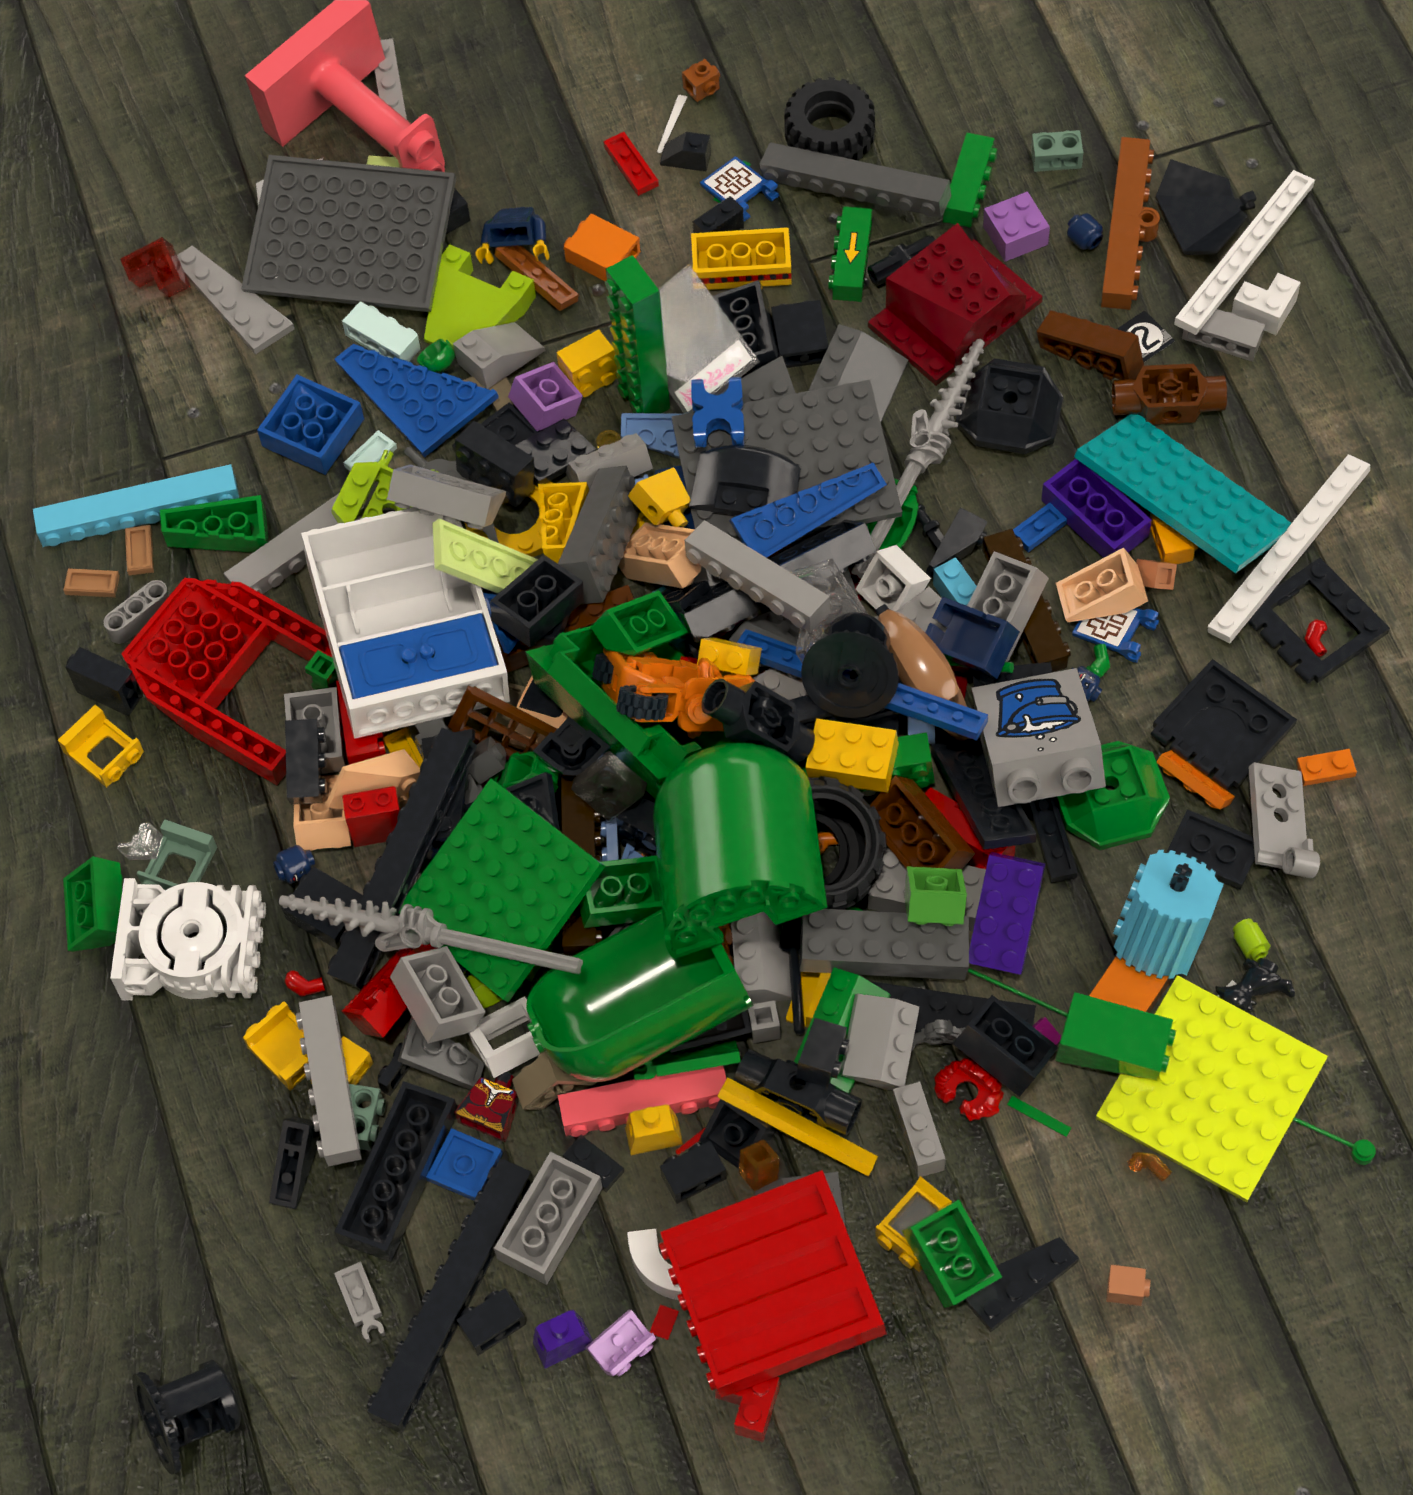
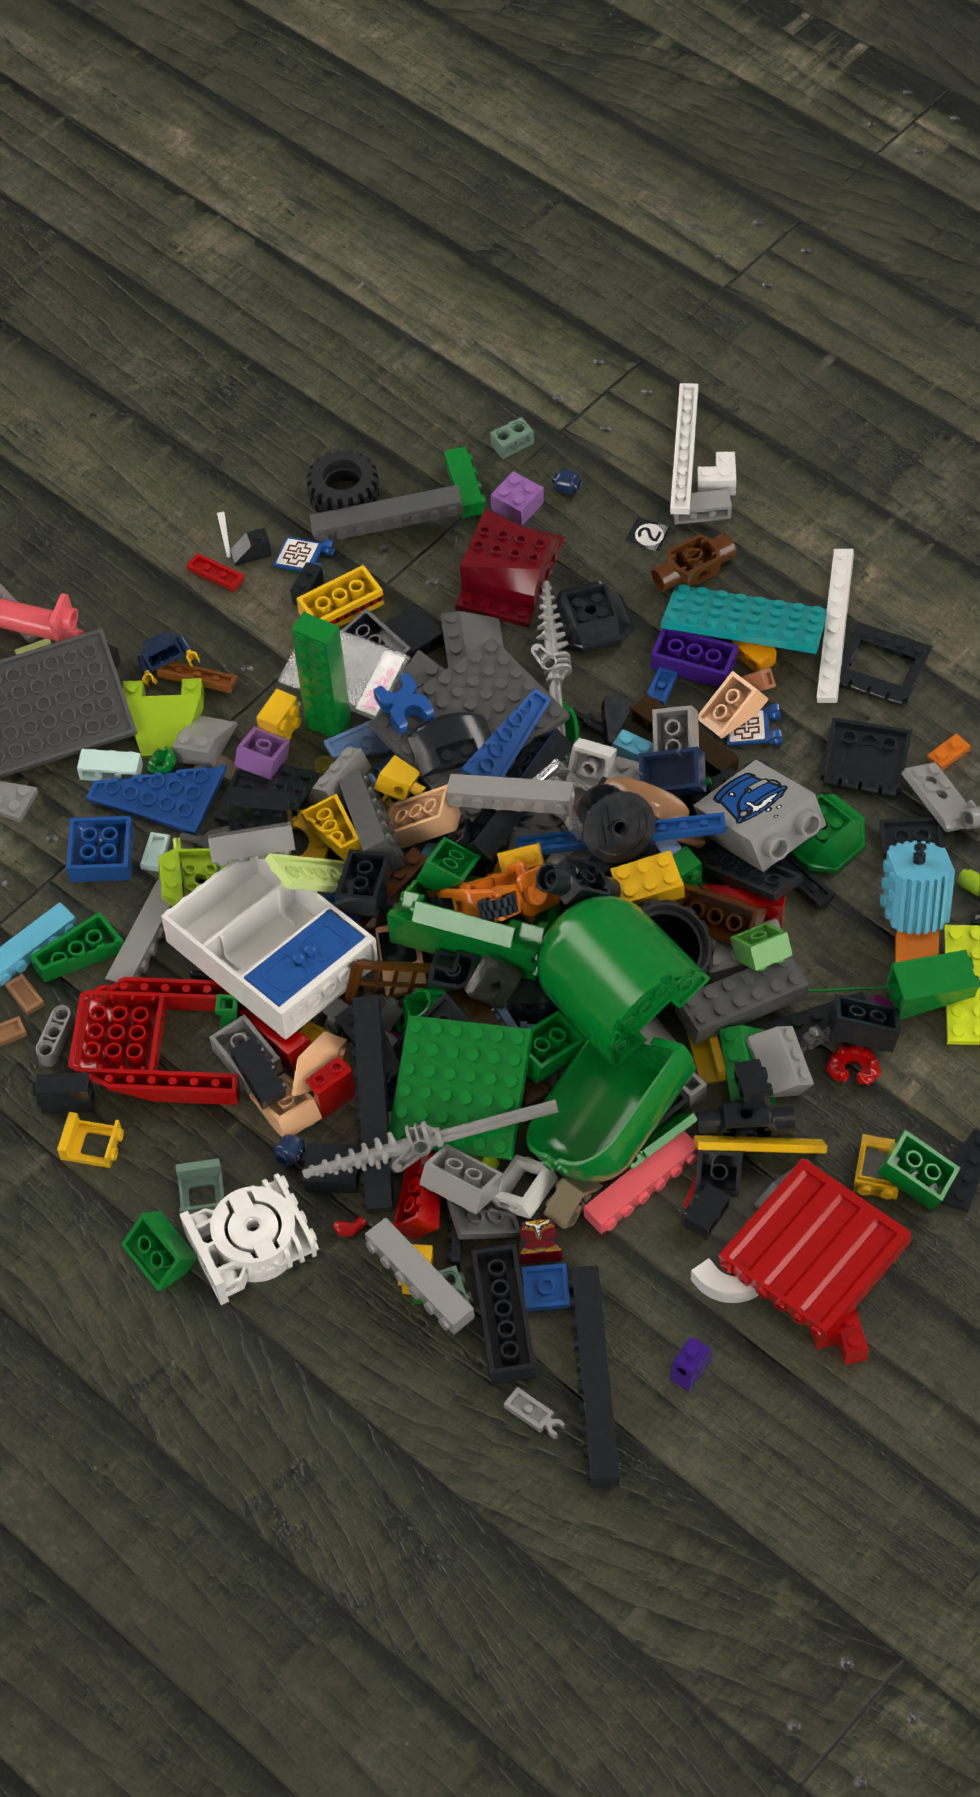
camera: 30 degrees left, 5 degrees down
clear panel [117,823,163,860] -> none
black piece [132,1359,241,1475] -> none
yellow panel [243,1001,309,1091] -> none
black slope [269,1117,320,1209] -> none
black brick [456,1288,526,1356] -> none
light grey brick [494,1152,602,1285] -> none
black plate [563,1135,625,1192] -> none
orange brick [564,213,641,281] -> none
lavender bracket [585,1310,657,1376] -> none
yellow torso [625,1104,683,1155] -> none
red sticker [649,1304,679,1340] -> none
dark orange brick [682,59,720,102] -> none
clear orange brick [739,1139,780,1191] -> none
black piece [779,917,805,1035] -> none
green brick [828,207,872,302] -> none
black piece [867,235,936,286] -> none
light grey brick [893,1082,945,1178] -> none
dark purple brick [969,852,1045,975] -> none
green sticker [1007,1096,1071,1137] -> none
reddish brown wedge [1036,310,1144,381] -> none
green arm [1086,644,1110,678] -> none
dark orange hinge [1101,137,1160,310] -> none
black panel [1156,159,1257,255] -> none
orange plate [1157,750,1235,809] -> none
red arm [1304,619,1327,658] -> none

